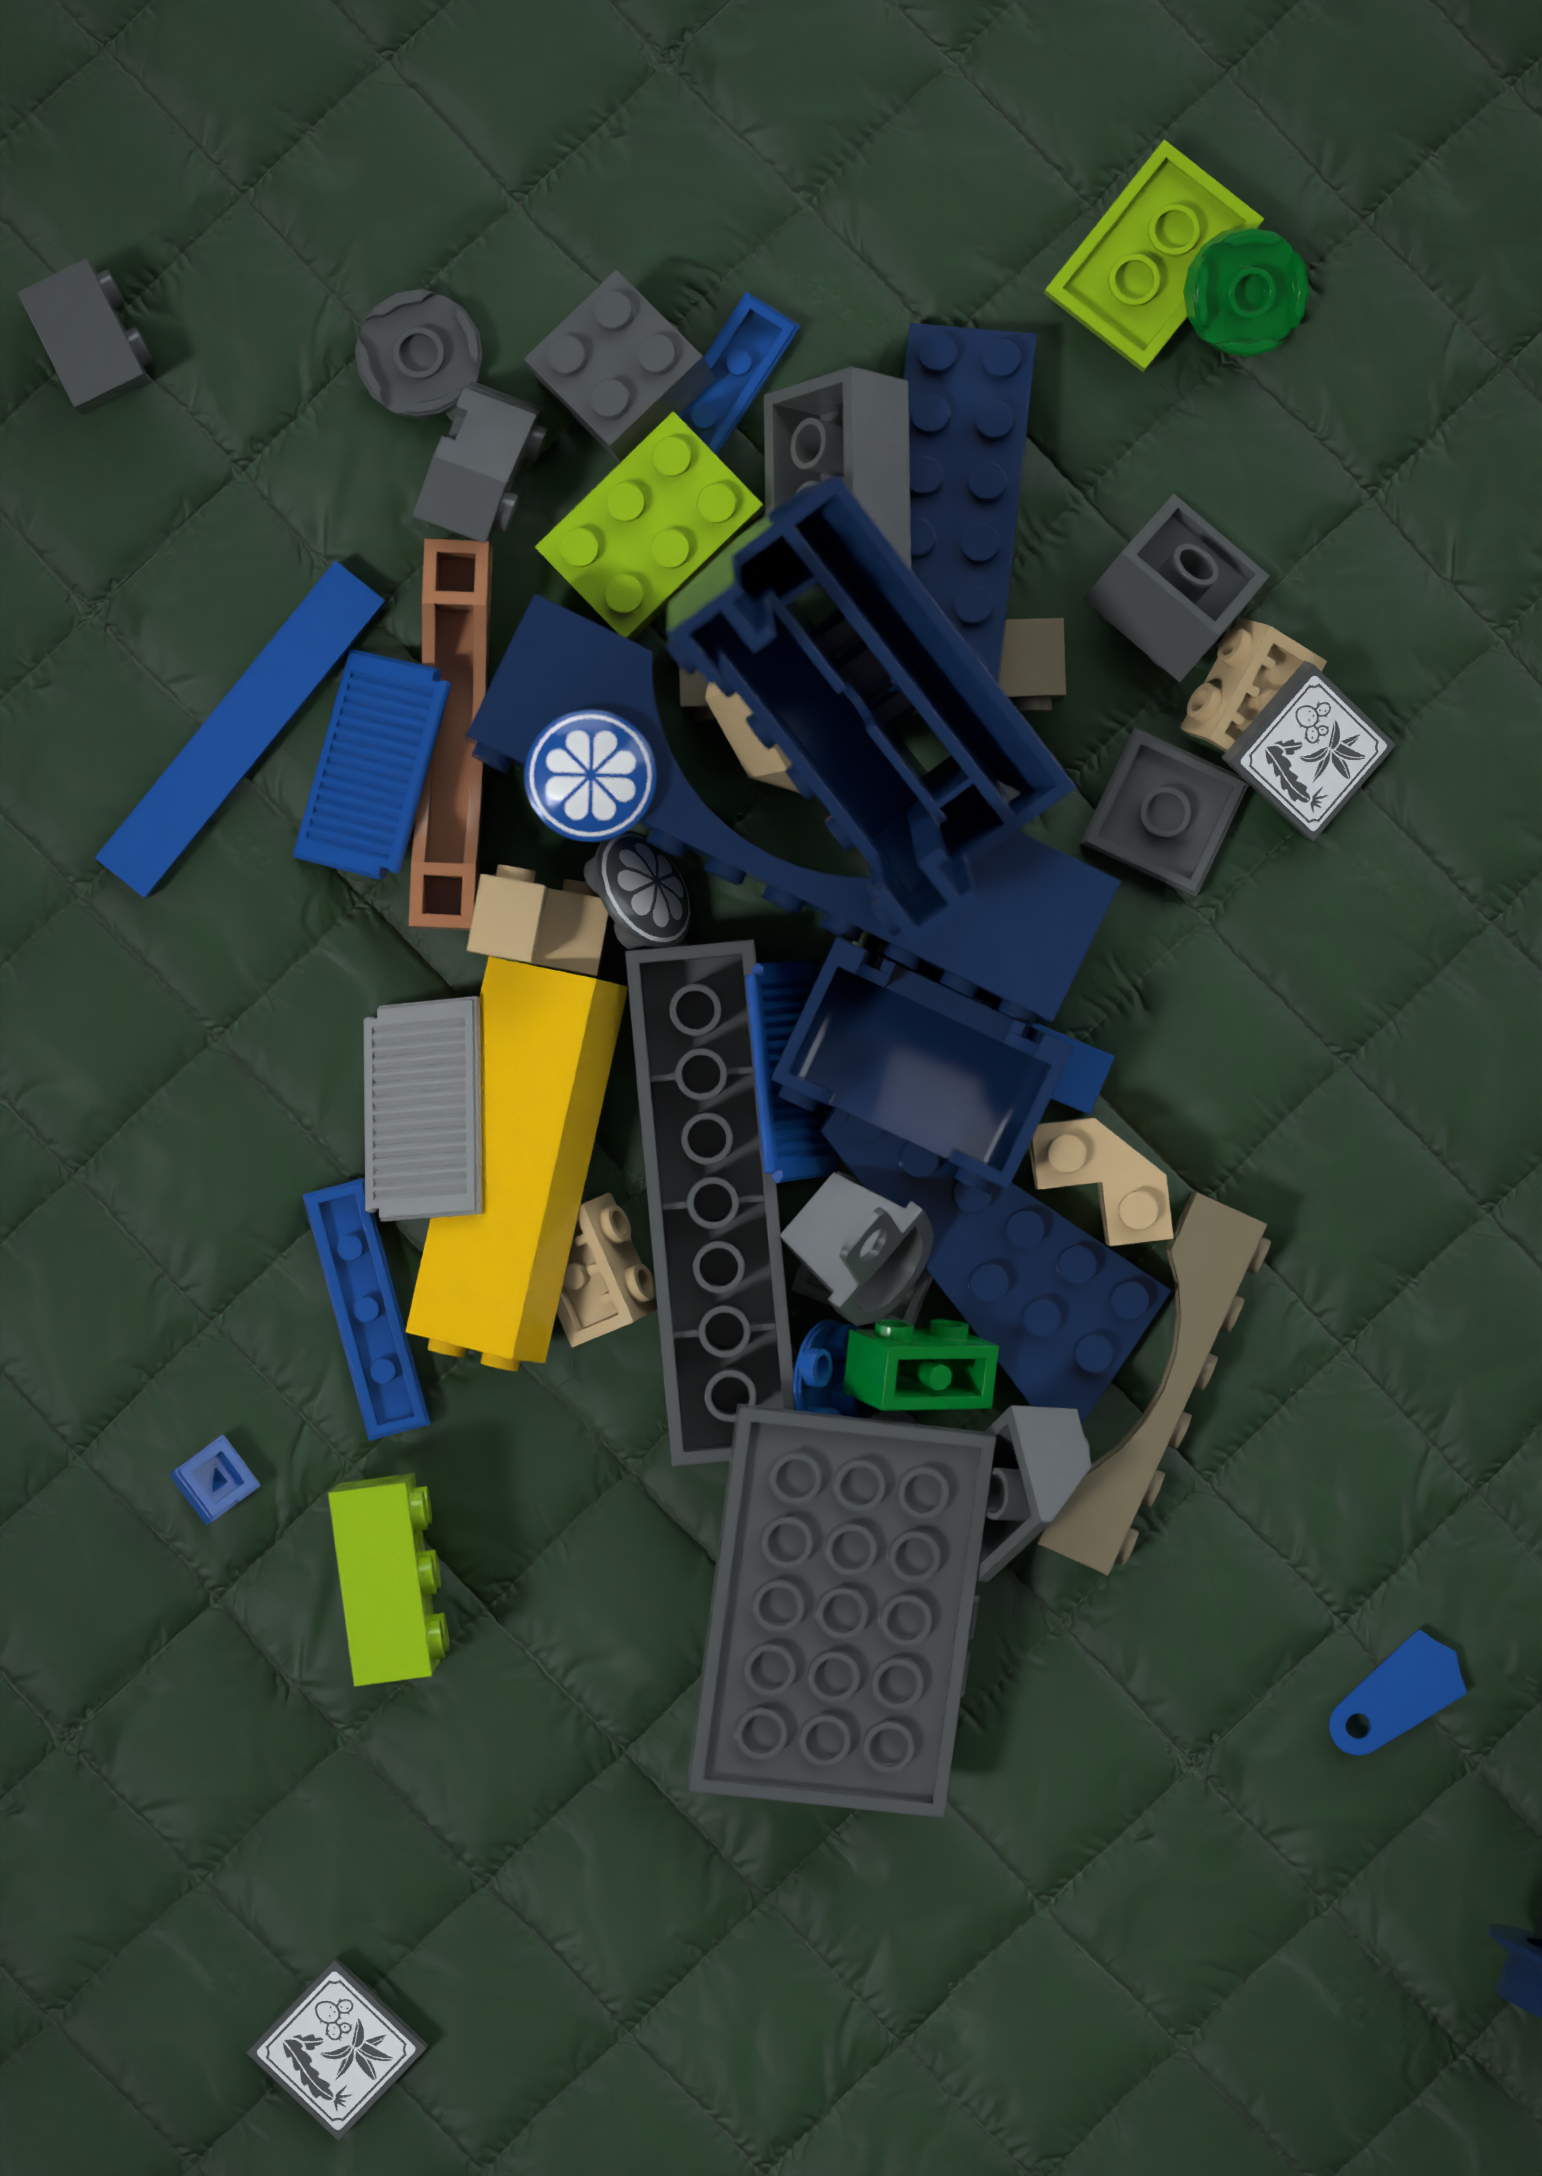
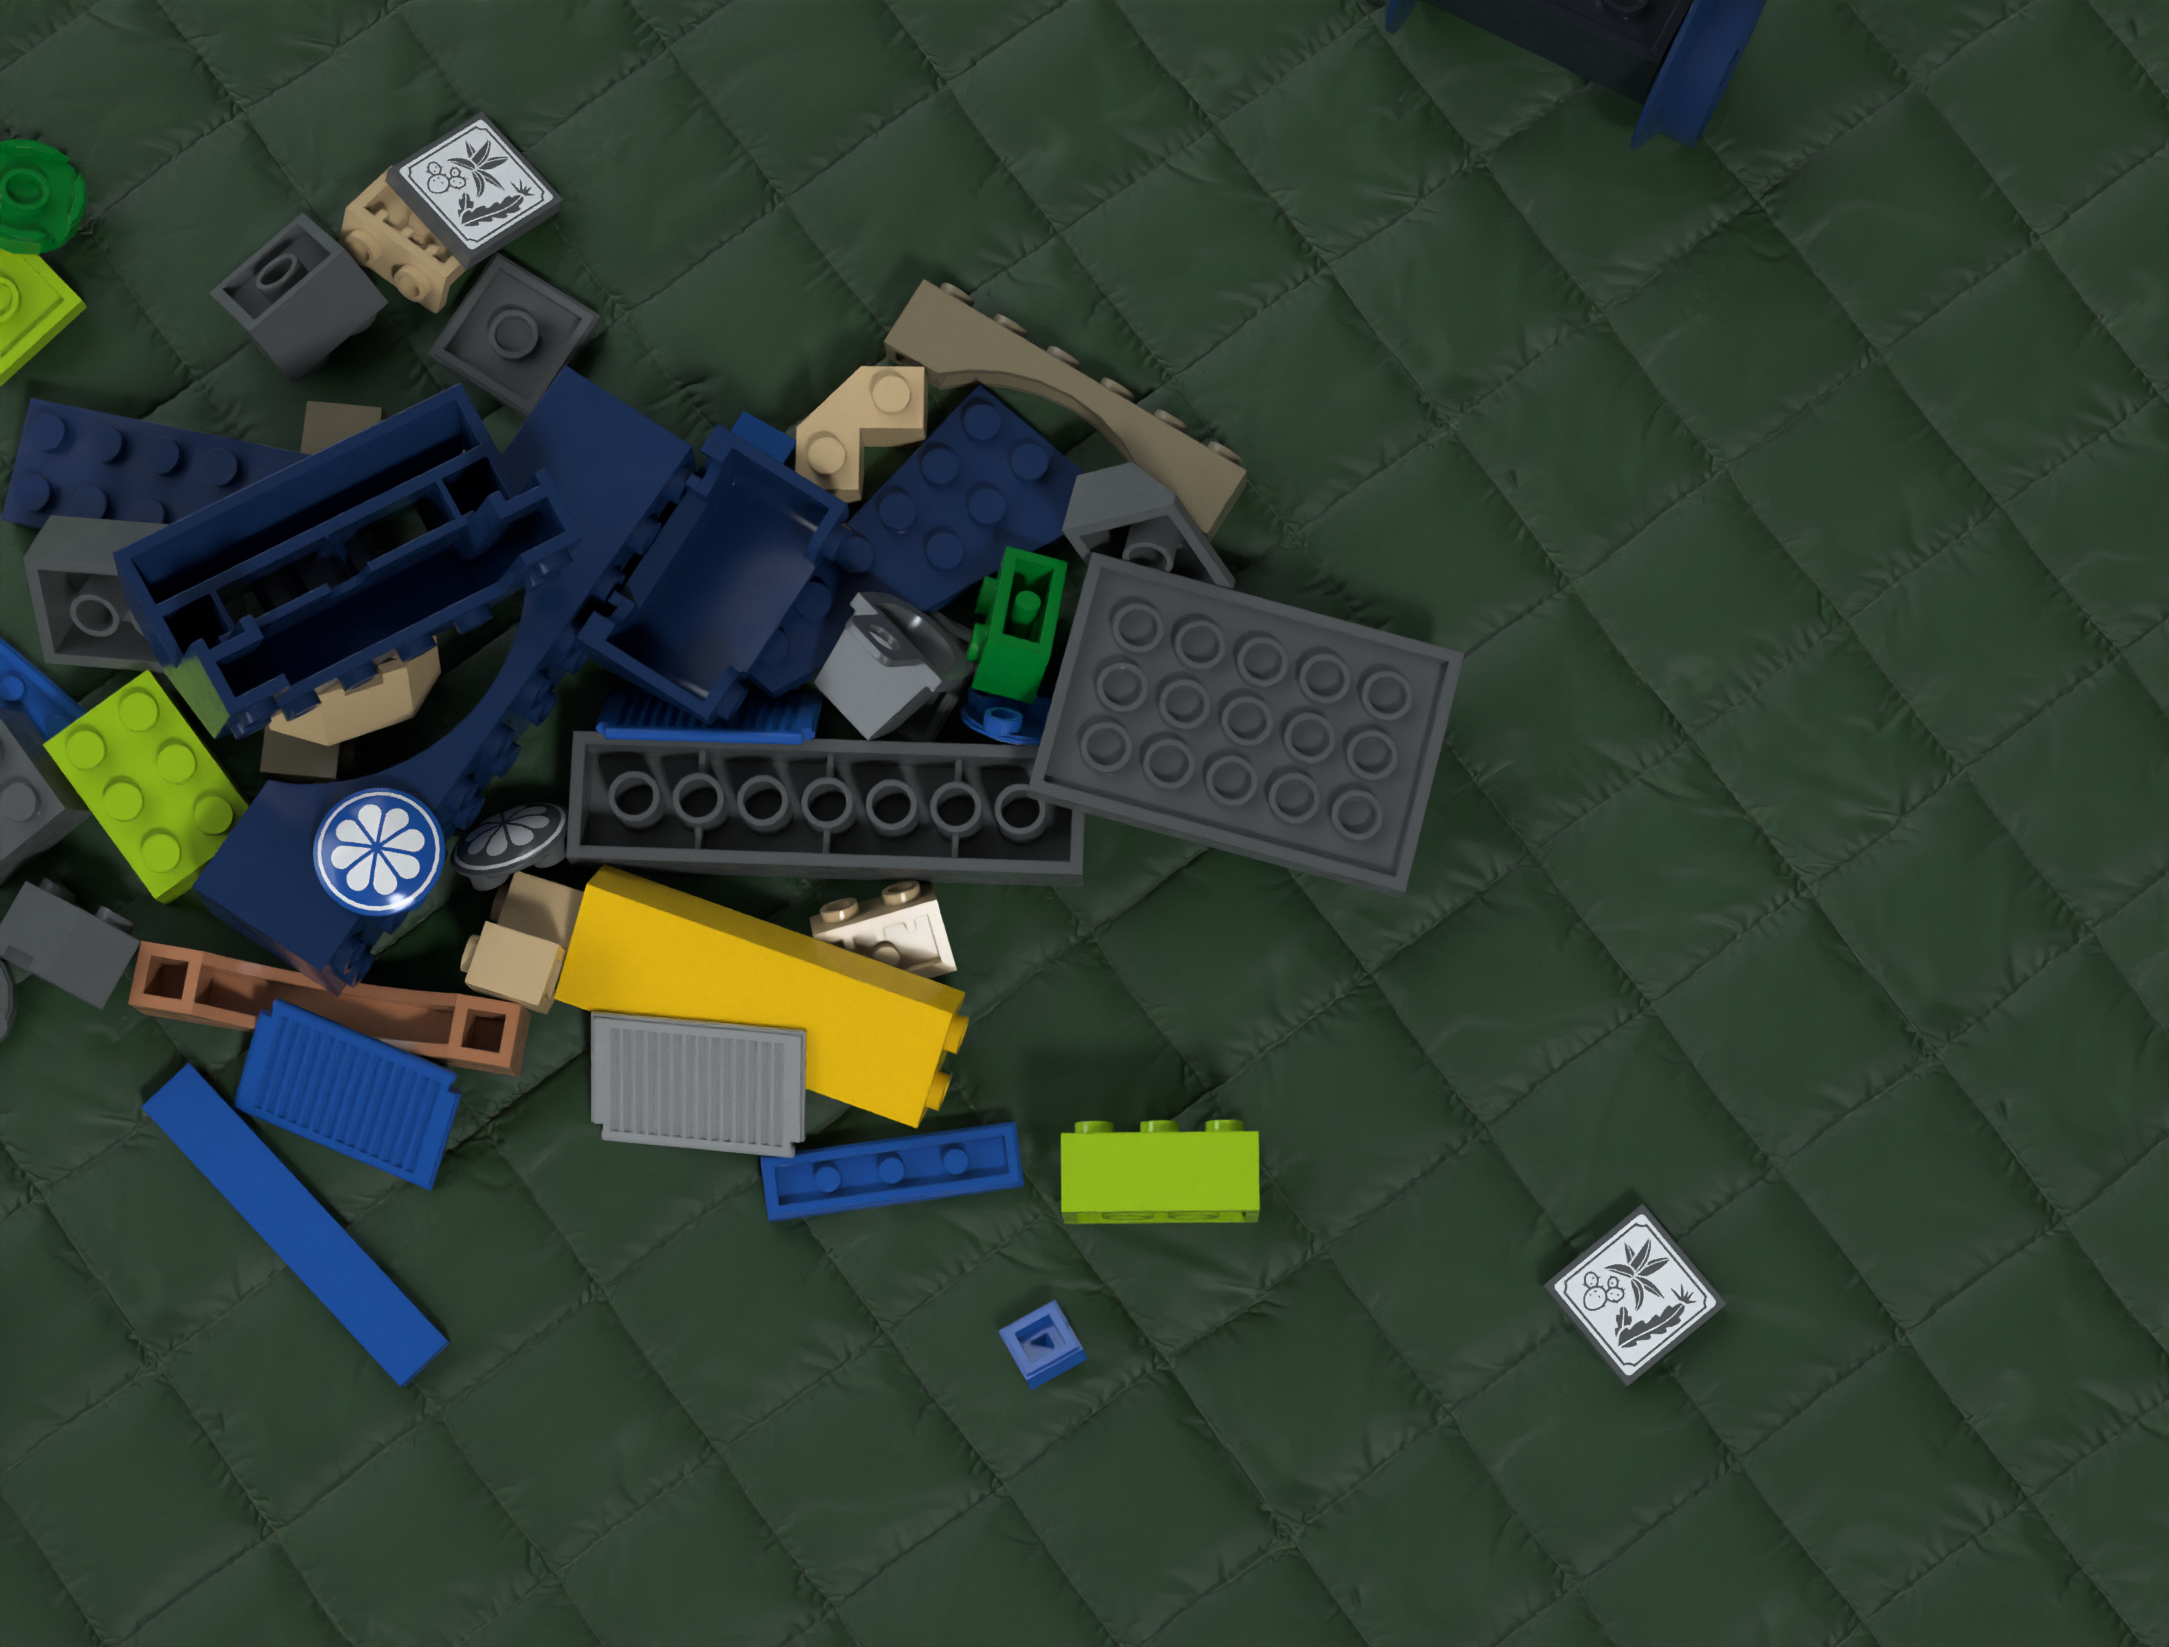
camera: 70 degrees left, 10 degrees down
blue piece [1329,1630,1467,1755] -> none

